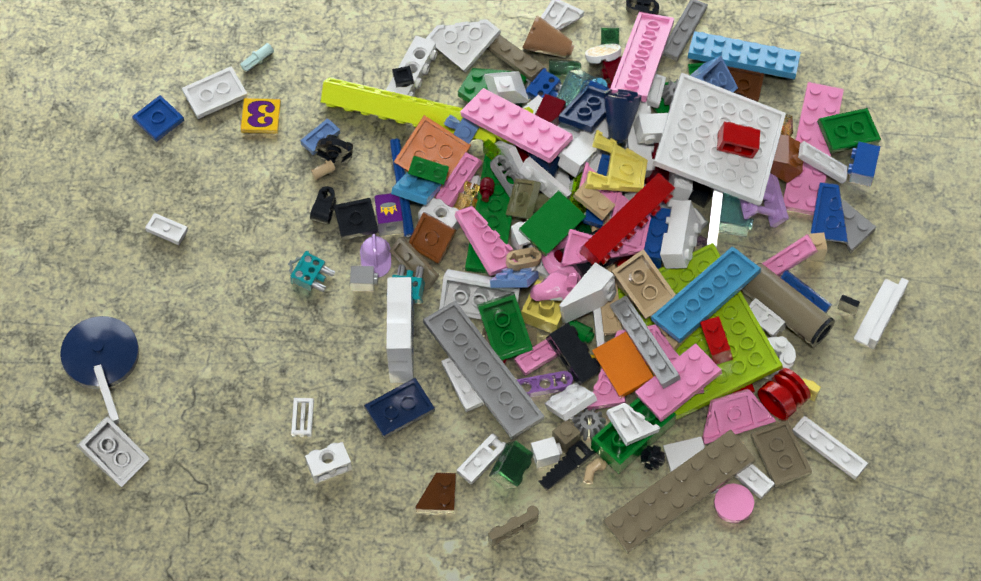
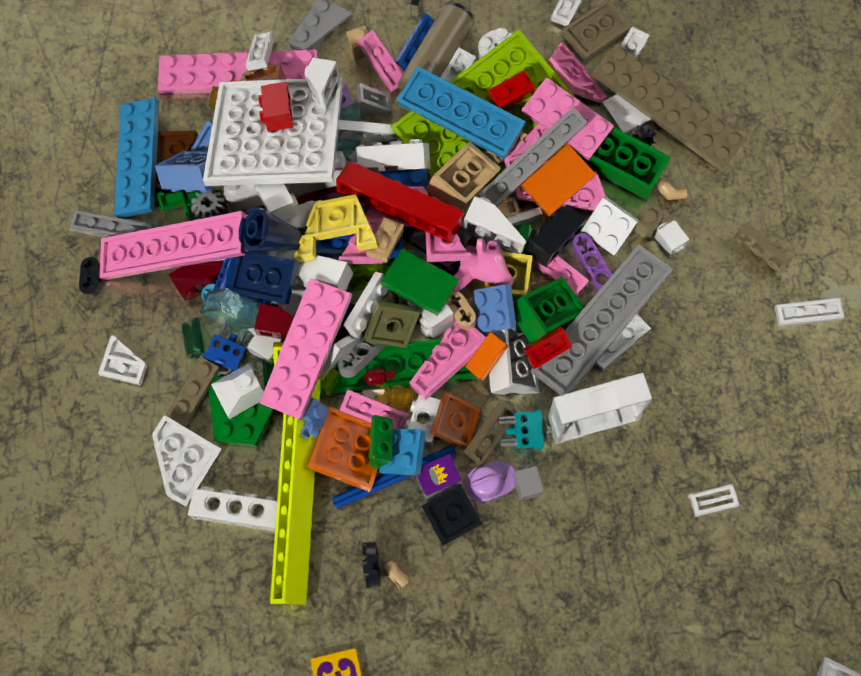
camera: 100 degrees left, 10 degrees up
teal piece [288,251,335,292] -> none
medium blue plate [300,118,340,155] -> none
white brick [305,442,352,484] -> none
black piece [310,186,337,224] -> none
dark blue plate [364,378,435,439] -> none
black tile [392,66,414,88] -> none
reddish brown wing [415,473,456,513] -> none
white plate [457,433,508,485] -> none
clear green brick [489,440,534,489] -> none
medium nougat cone [522,16,574,58] -> none
black piece [538,440,596,490] -> none
light grey gear [573,408,606,441] -> none
white tile [585,44,621,63] -> none
clear green plate [601,28,619,45] -> none
white wing [606,403,660,446] -> none
bright pink tile [714,483,754,523] -> none
red wheel [758,368,811,421] -> none
light yellow plate [802,378,821,402] -> none
blue wing [811,182,848,244] -> none
green tile [817,108,881,153] -> none
blue brick [847,142,881,187] -> none
none -> white slope [305,58,340,107]
none -> white slope [357,83,392,117]
none -> orange tile [465,332,509,381]
none -> red plate [523,327,572,369]
none -> white tile [774,297,845,327]

